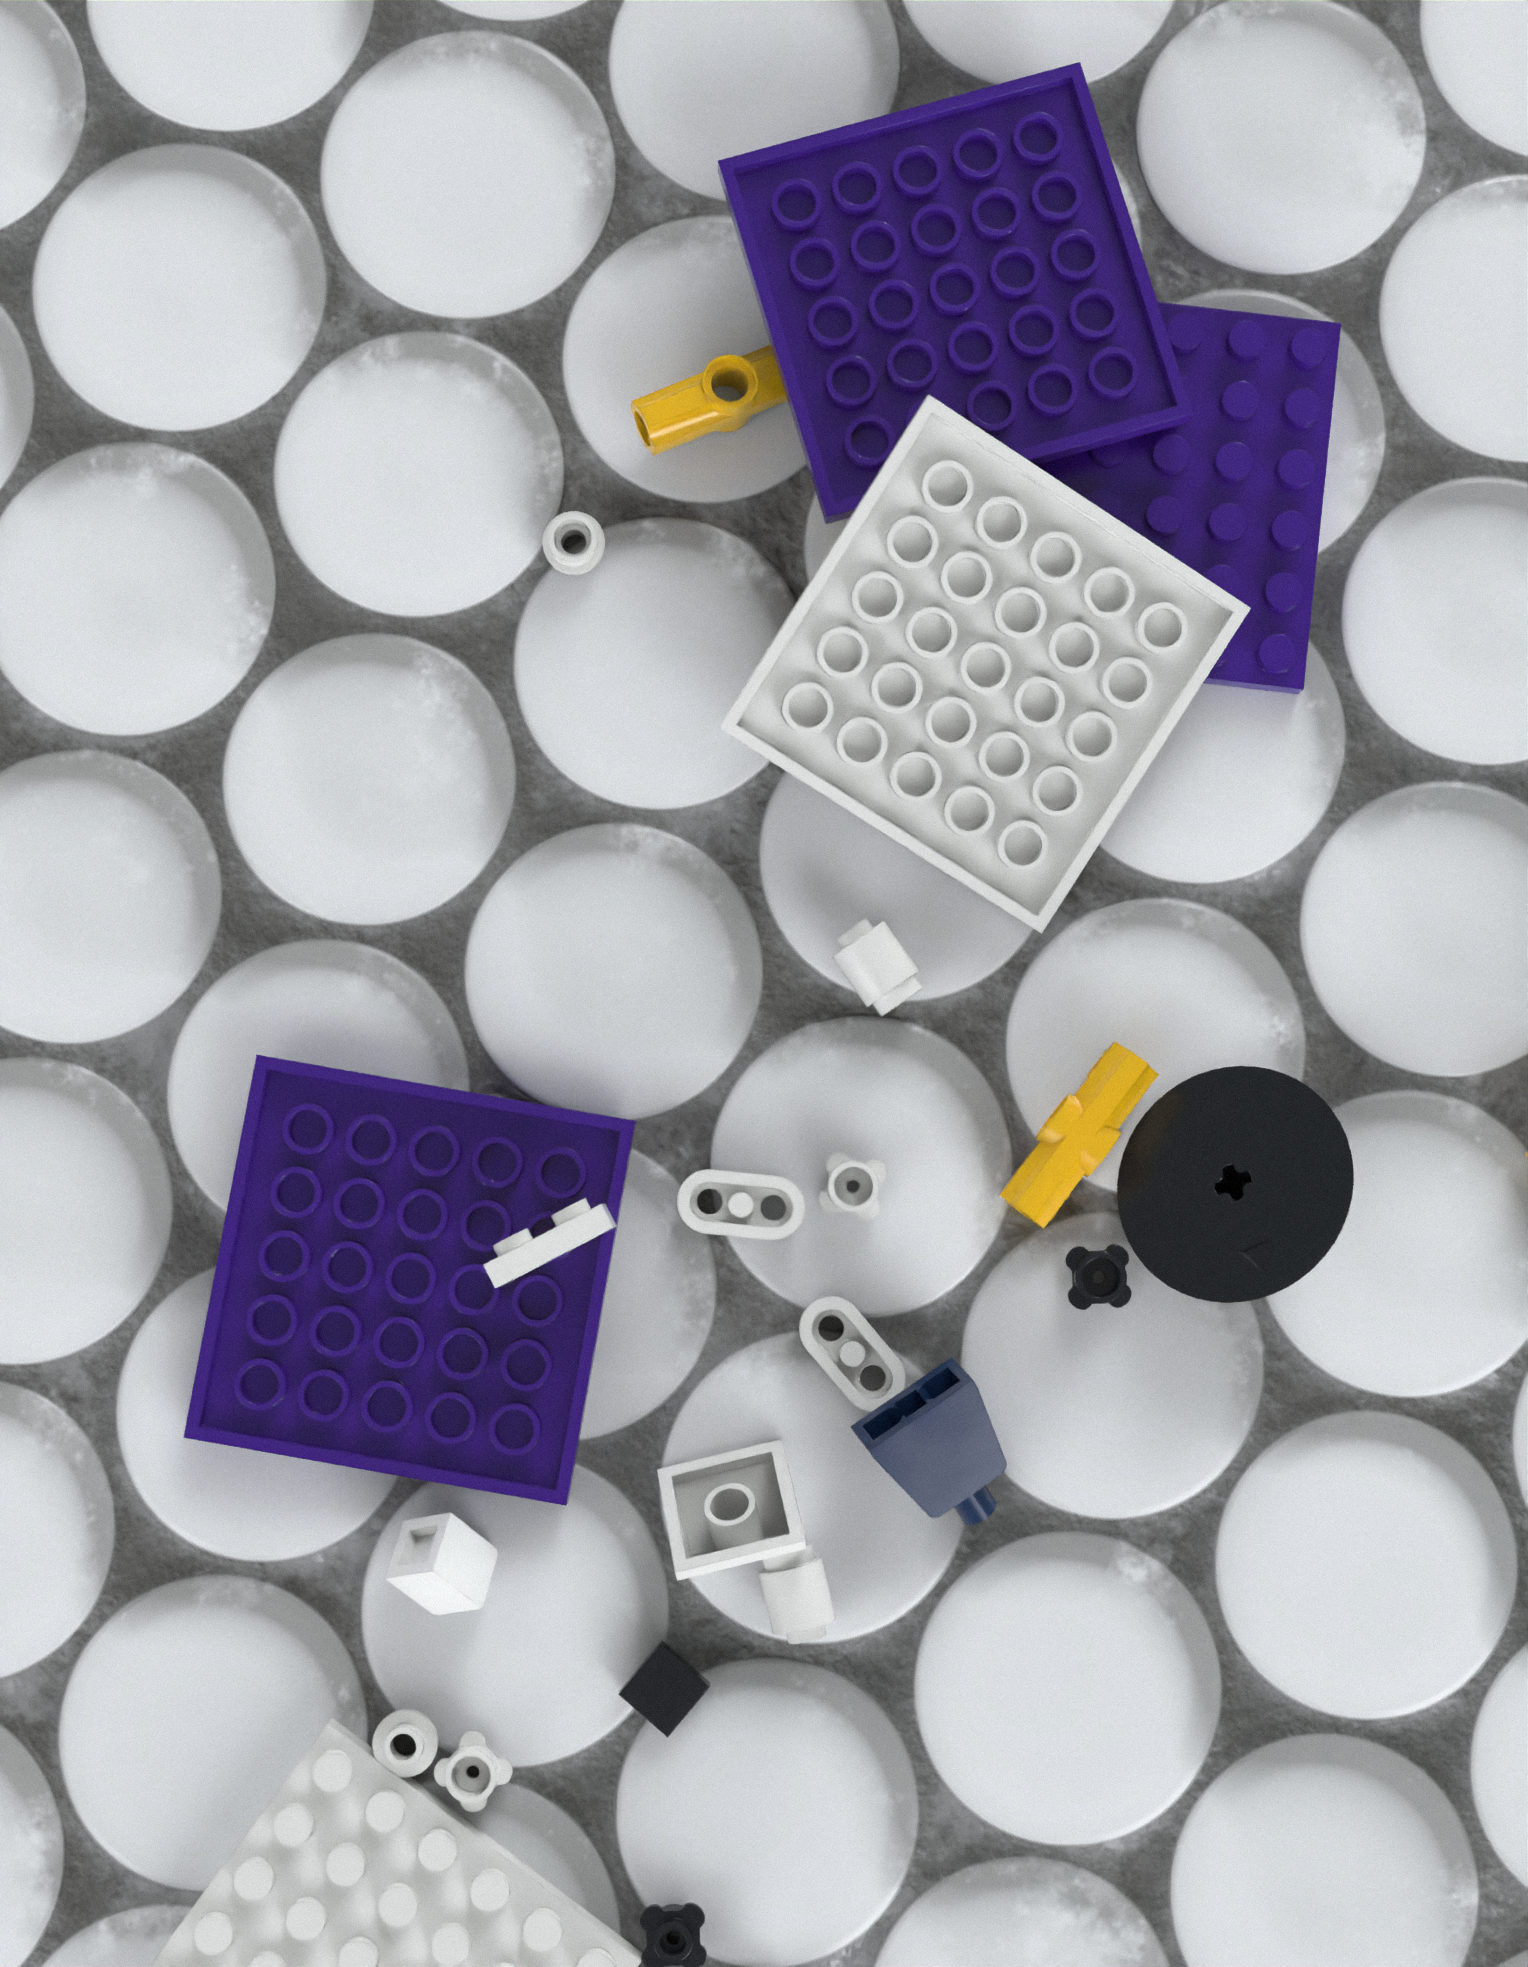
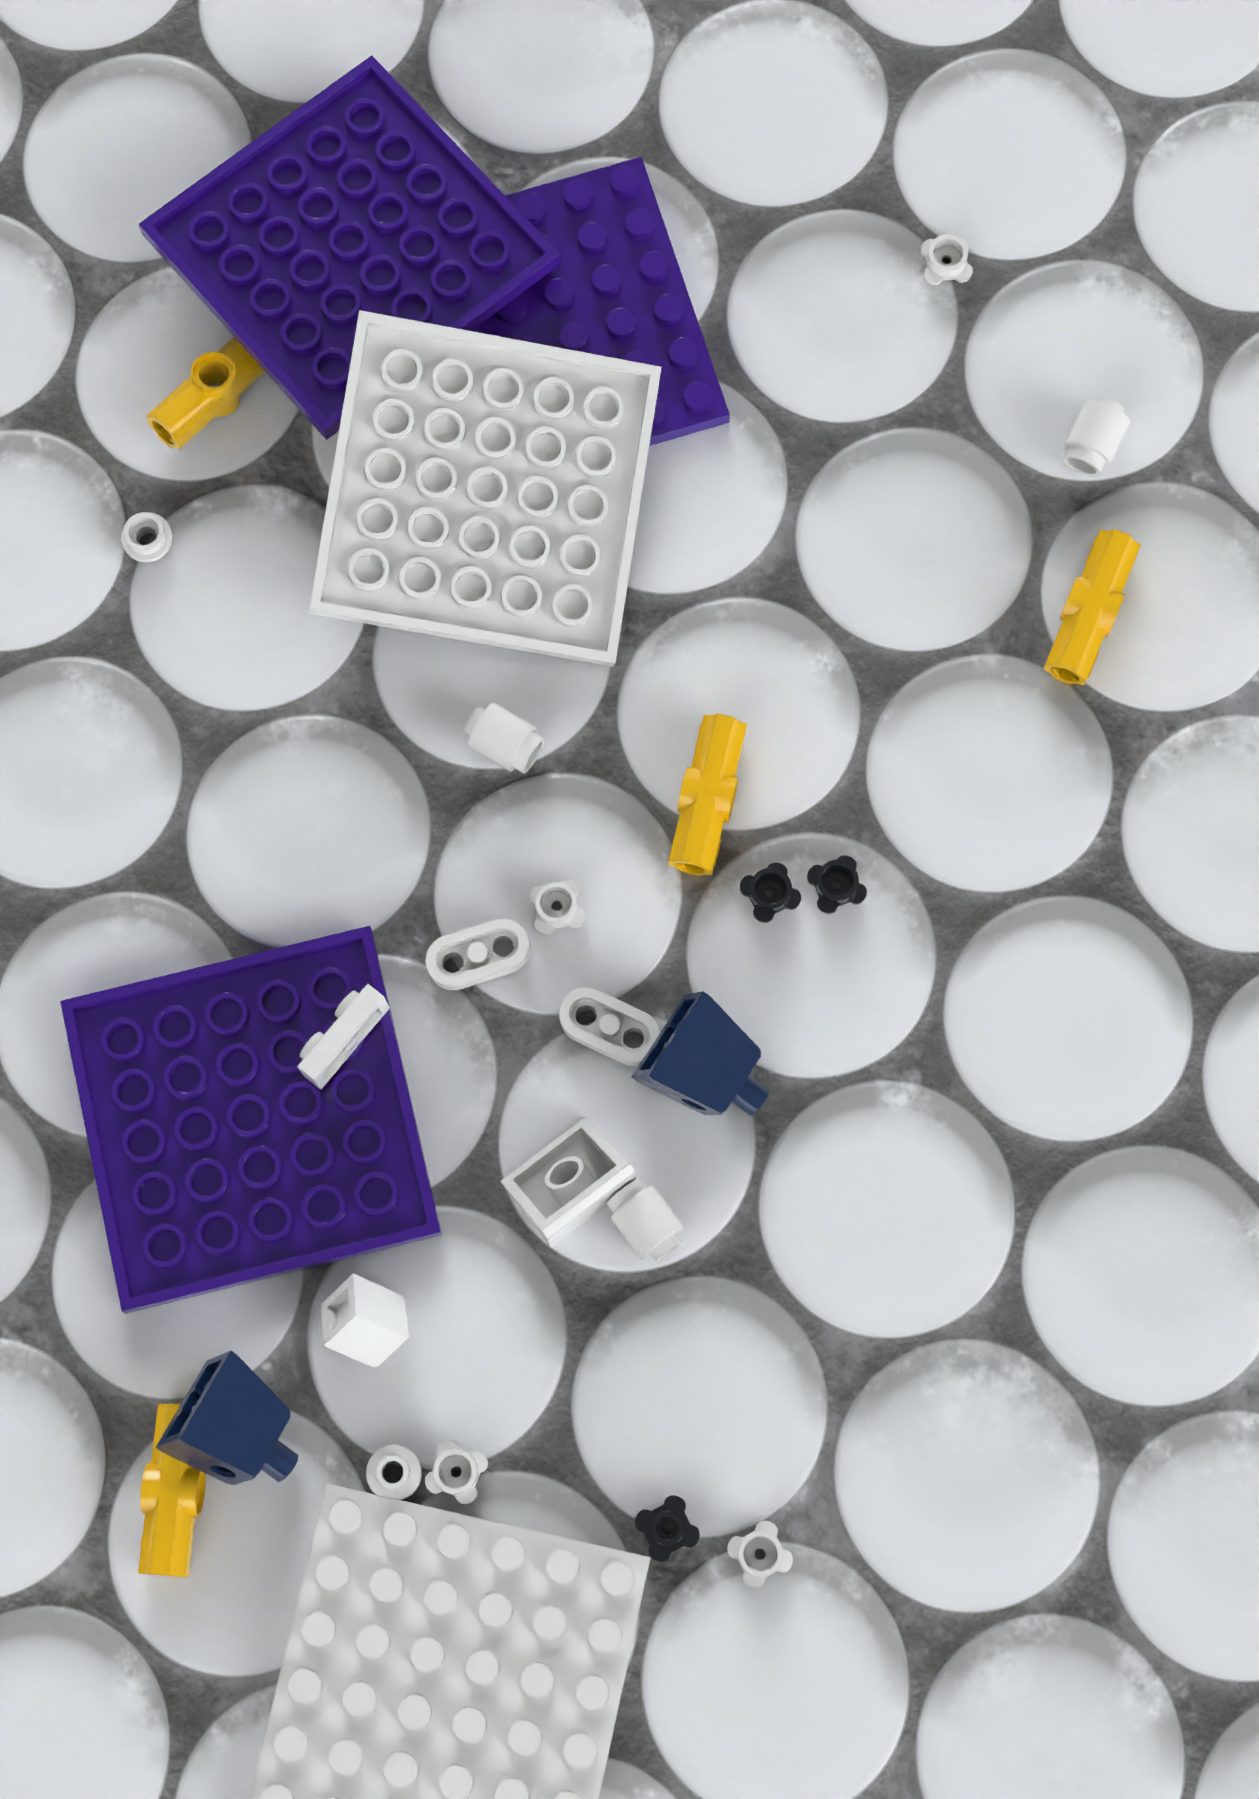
camera: 20 degrees left, 10 degrees down
black tile [618,1640,710,1737] -> none
black piece [1117,1066,1354,1303] -> none
none -> yellow piece [138,1404,206,1577]
none -> dark blue torso [156,1351,299,1485]
none -> black plate [807,855,867,914]

